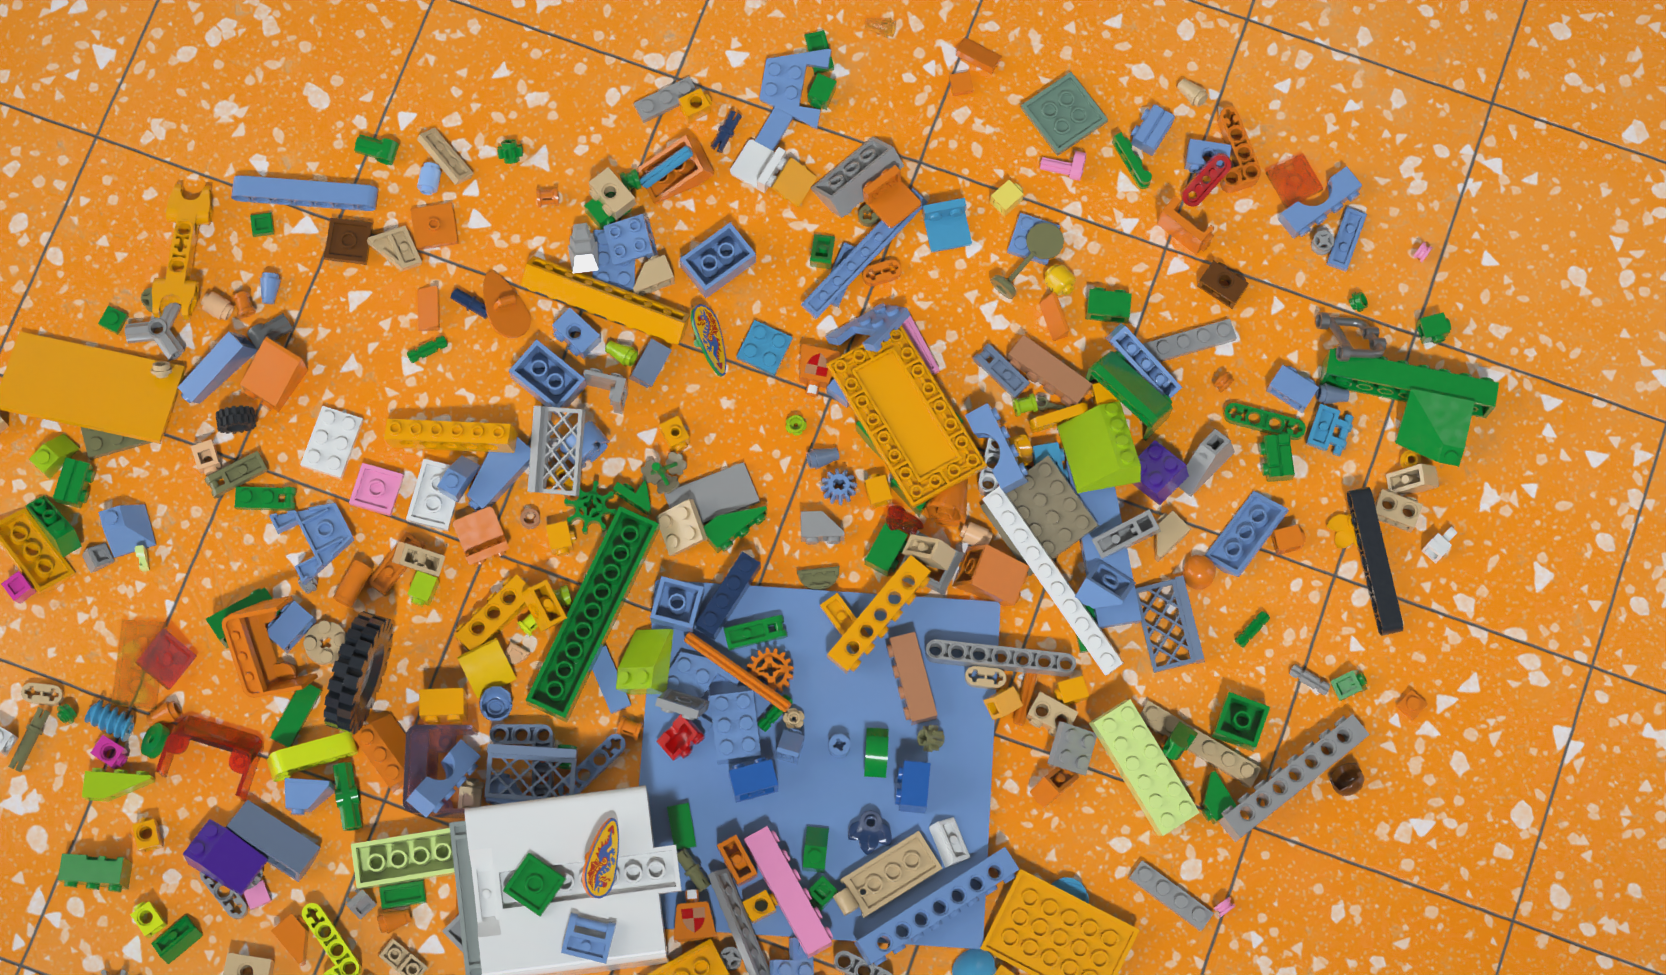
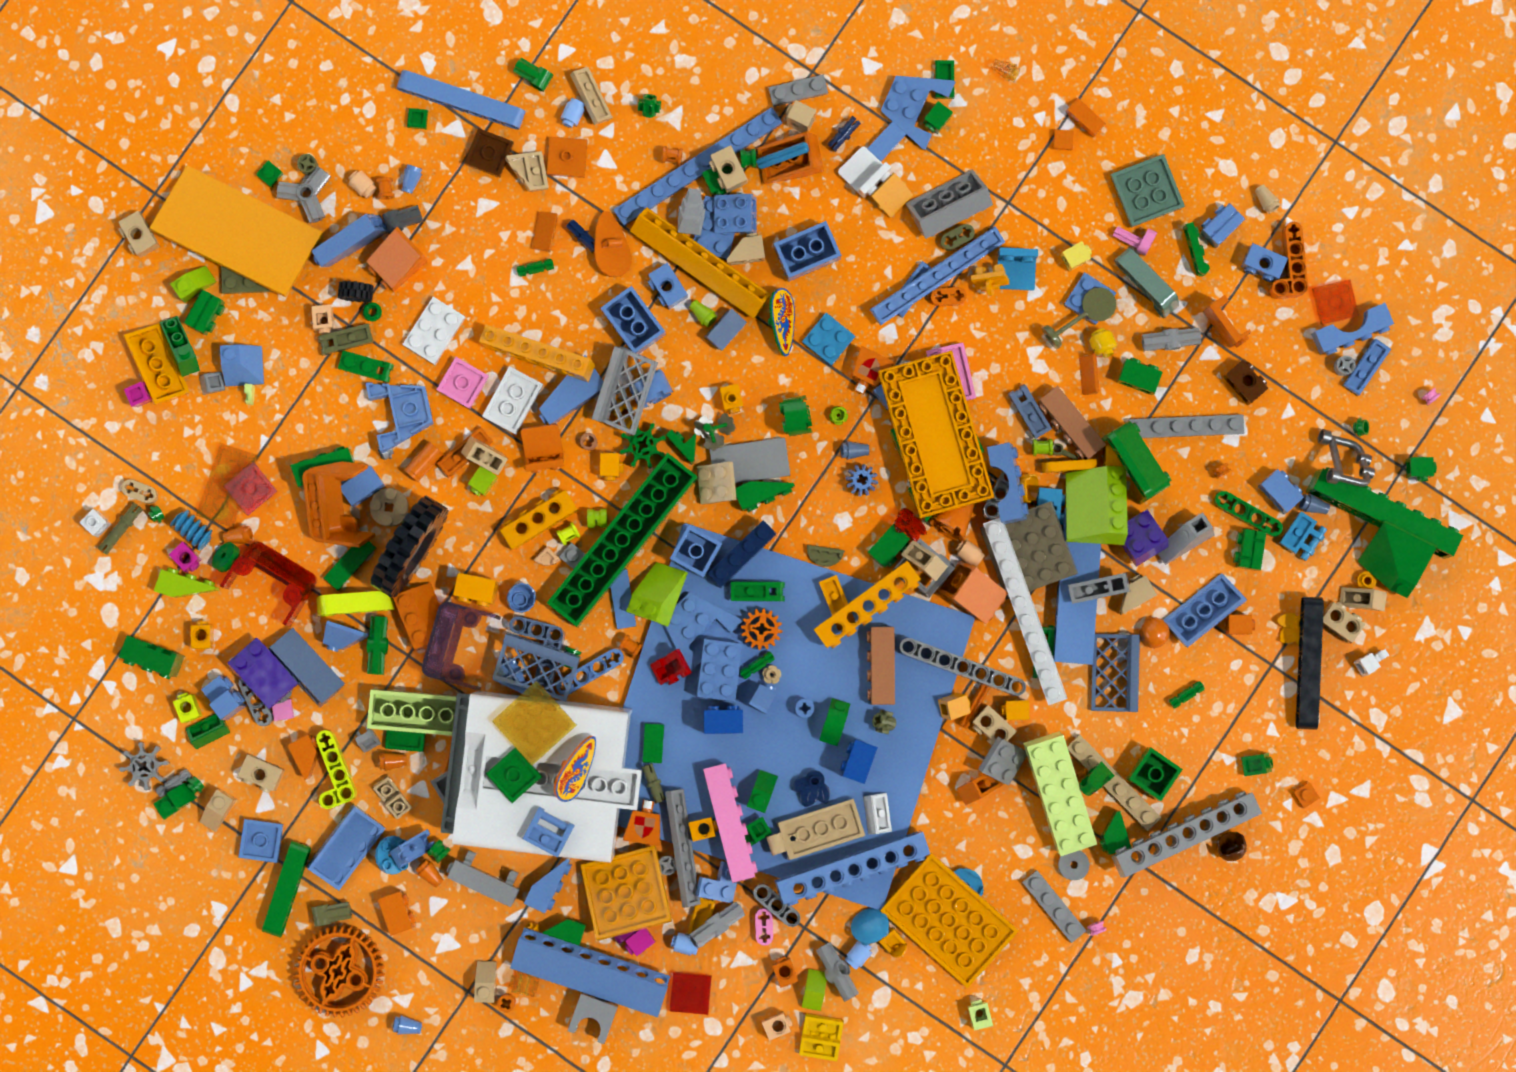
camera: 15 degrees right, 10 degrees up
light orange piece [151,184,213,320] -> none
tan plate [151,361,173,378] -> none
medium blue arch [406,739,481,818] -> none
medium blue slope [437,455,481,502] -> none
yellow slope [457,638,516,699] -> none
tan bracket [457,778,484,812] -> none
light orange brick [521,579,567,632] -> none
light grey bracket [583,368,629,414] -> none
light grey plate [655,688,710,720] -> none
light orange brick [678,88,712,124] -> none
orange axle [684,632,791,712] -> none
orange brick [717,835,758,887] -> none
light grey slope [801,511,845,545] -> none
green slope [810,234,835,269] -> none
medium blue wing [825,304,910,352] -> none
orange bracket [863,165,921,228] -> none
light orange brick [864,474,892,509] -> none
tan beam [965,666,1006,690] -> none
medium blue slope [1075,560,1136,609] -> none
medium blue brick [1106,323,1182,399] -> none
red plate [1182,153,1231,207] -> none
light grey axle [1289,664,1331,695] -> none
none -> medium blue brick [201,675,246,720]
none -> green plate [363,302,382,322]
none -> clear yellow plate [492,681,577,765]
none -> light grey plate [559,542,586,569]
none -> medium blue plate [613,107,782,226]
none -> green brick [779,395,813,437]
none -> tan brick [785,100,816,133]
none -> light orange hips [971,264,1009,296]
none -> light grey piece [1058,850,1090,880]
none -> sand green beam [1114,248,1179,318]
none -> light grey piece [1142,328,1201,351]

